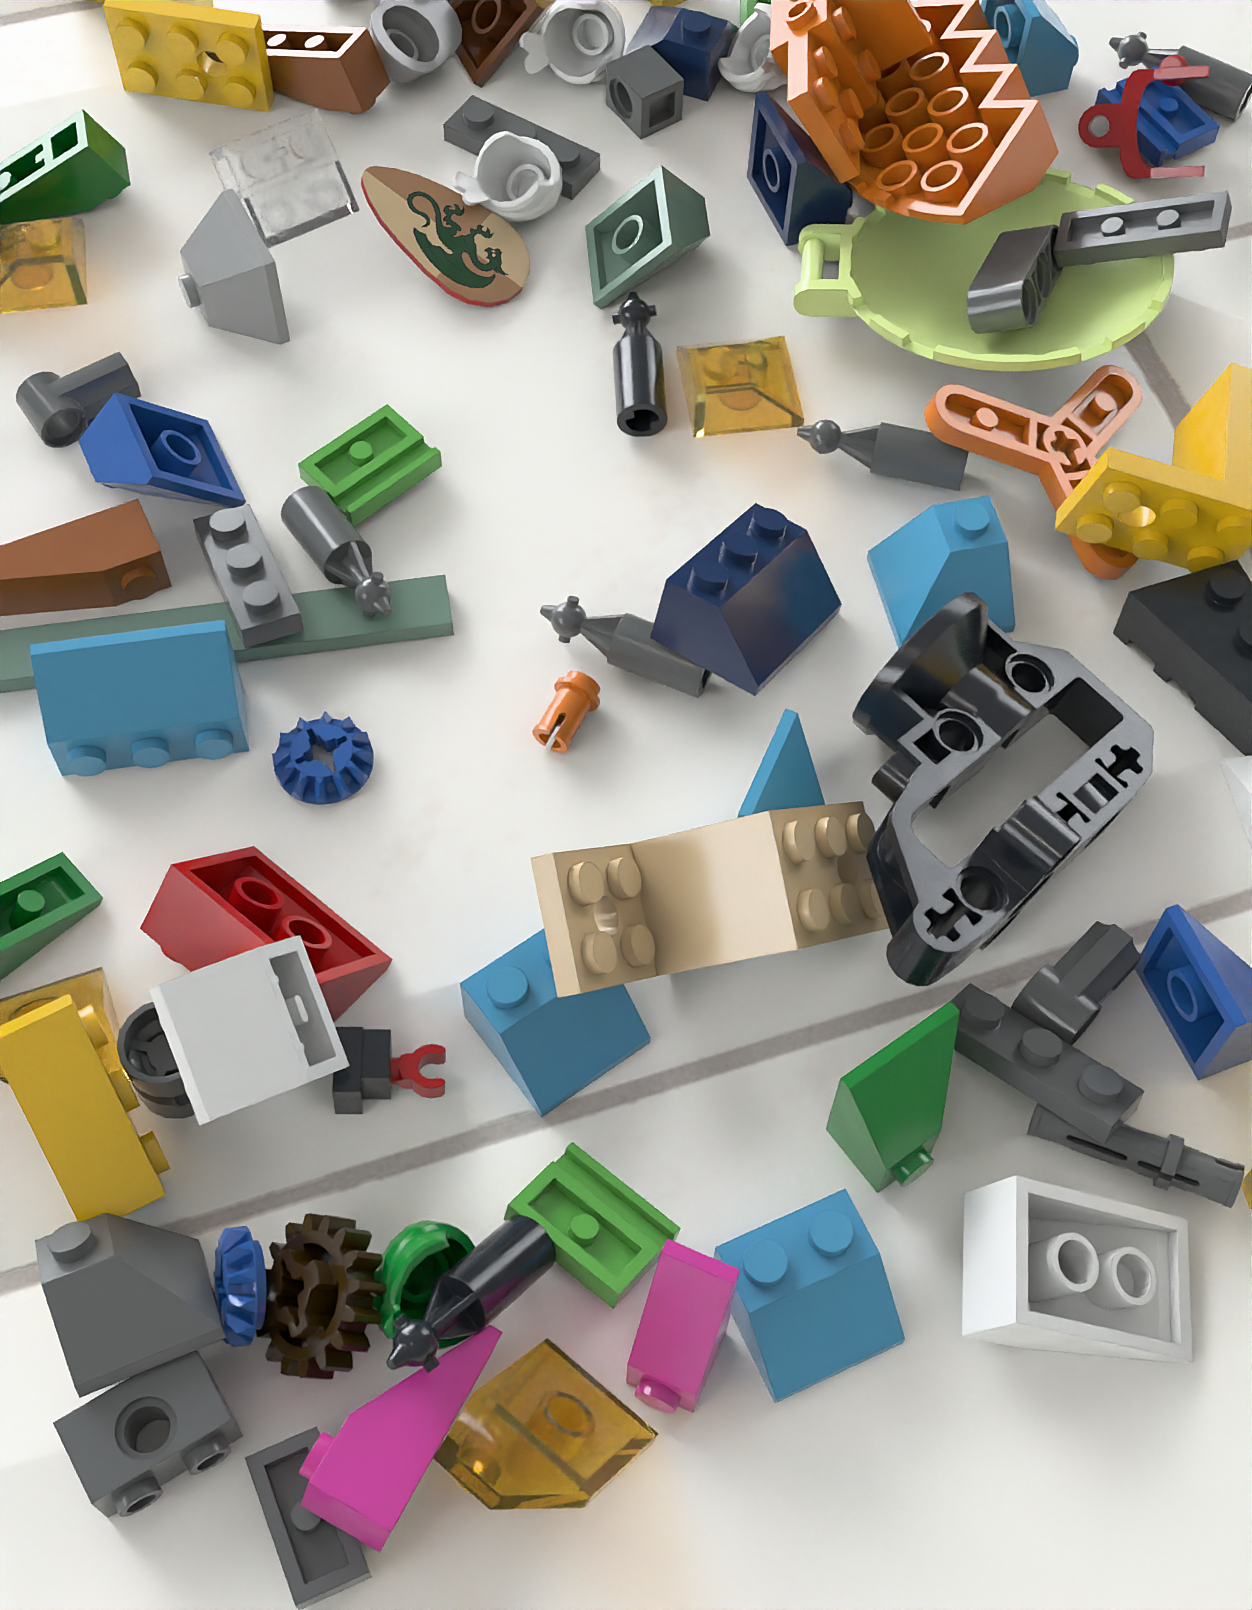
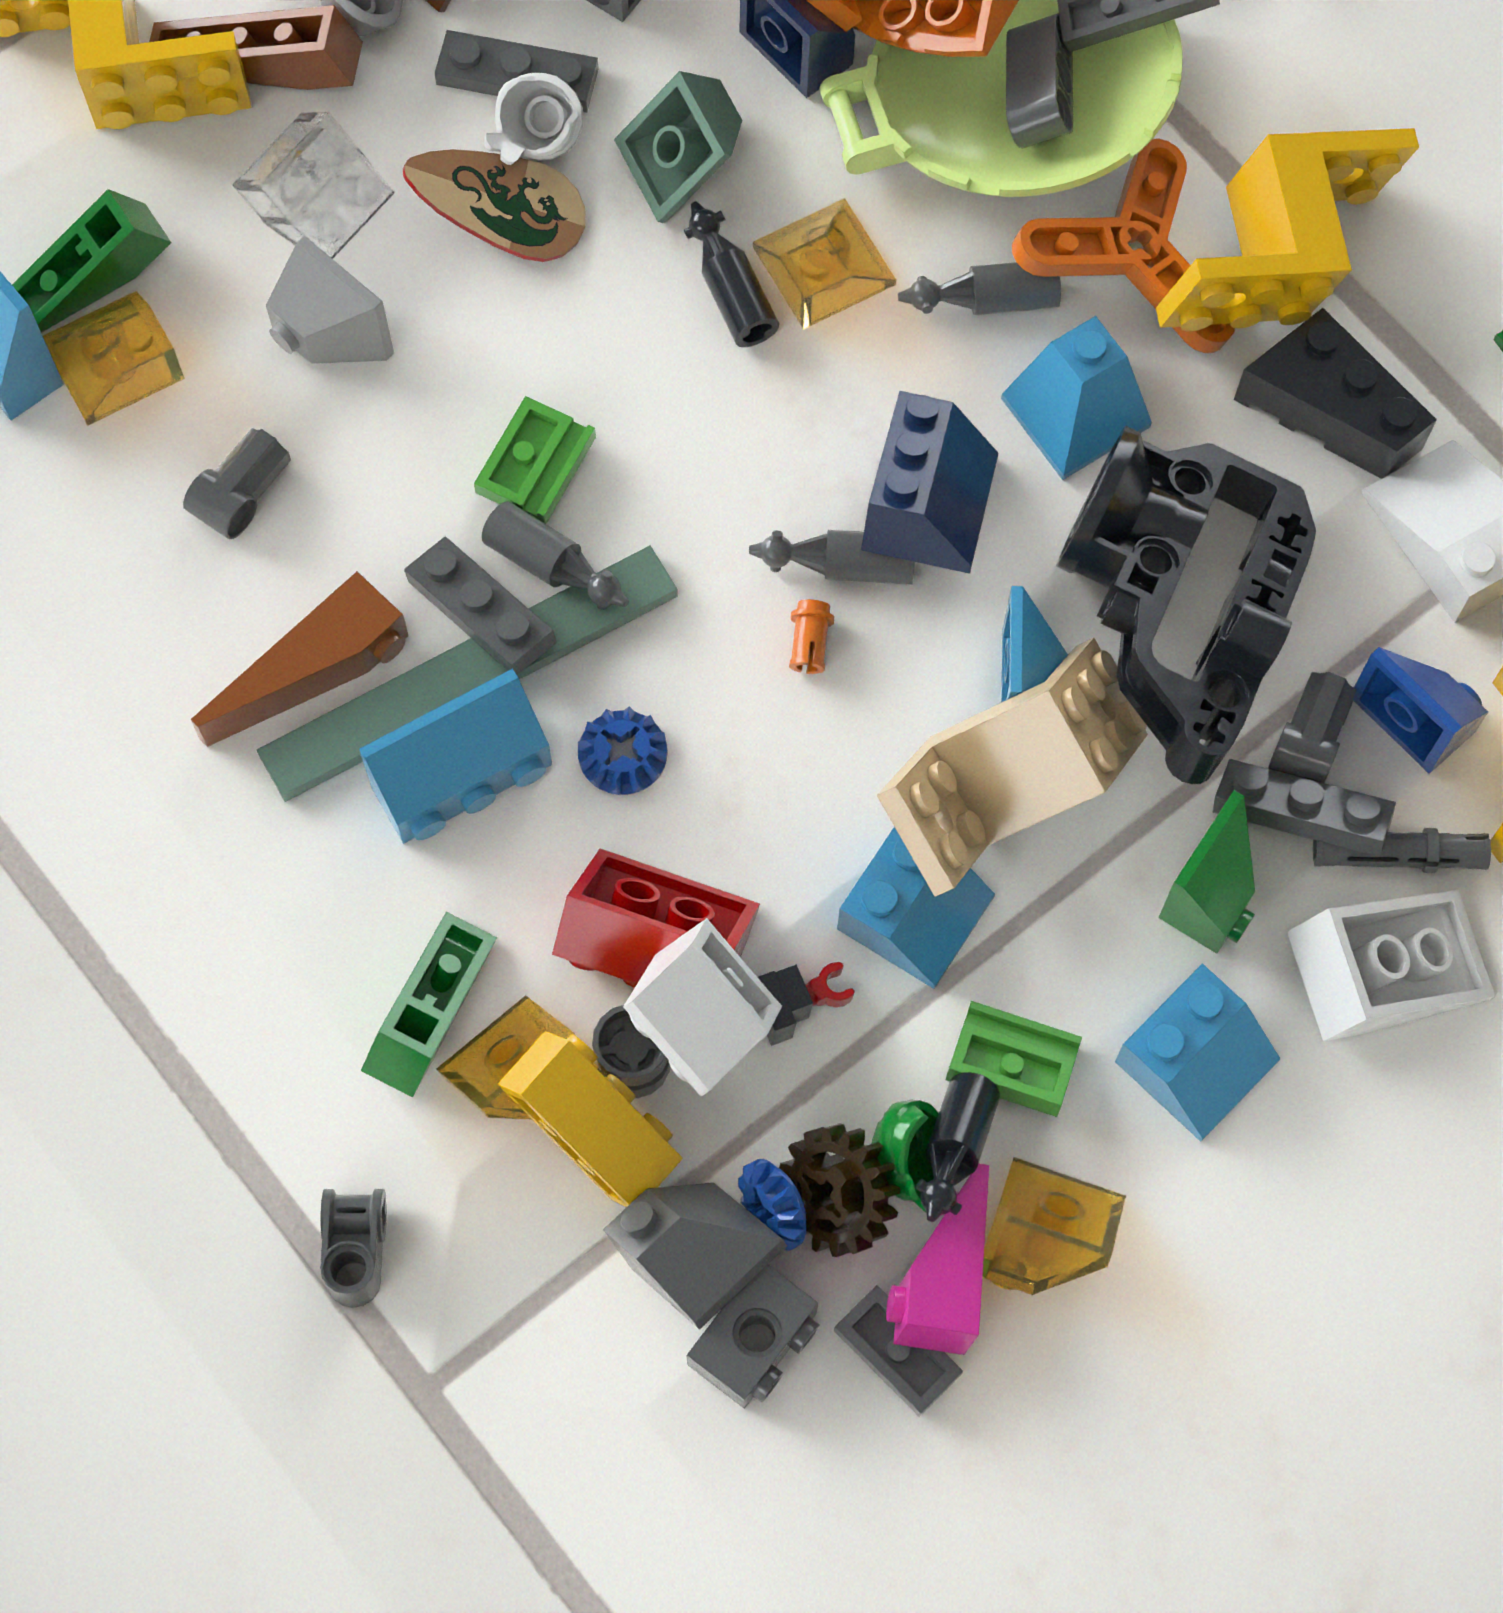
camera: 20 degrees left, 10 degrees up
blue slope [78,392,246,508] -> none
dark pink slope [626,1239,740,1414] -> none

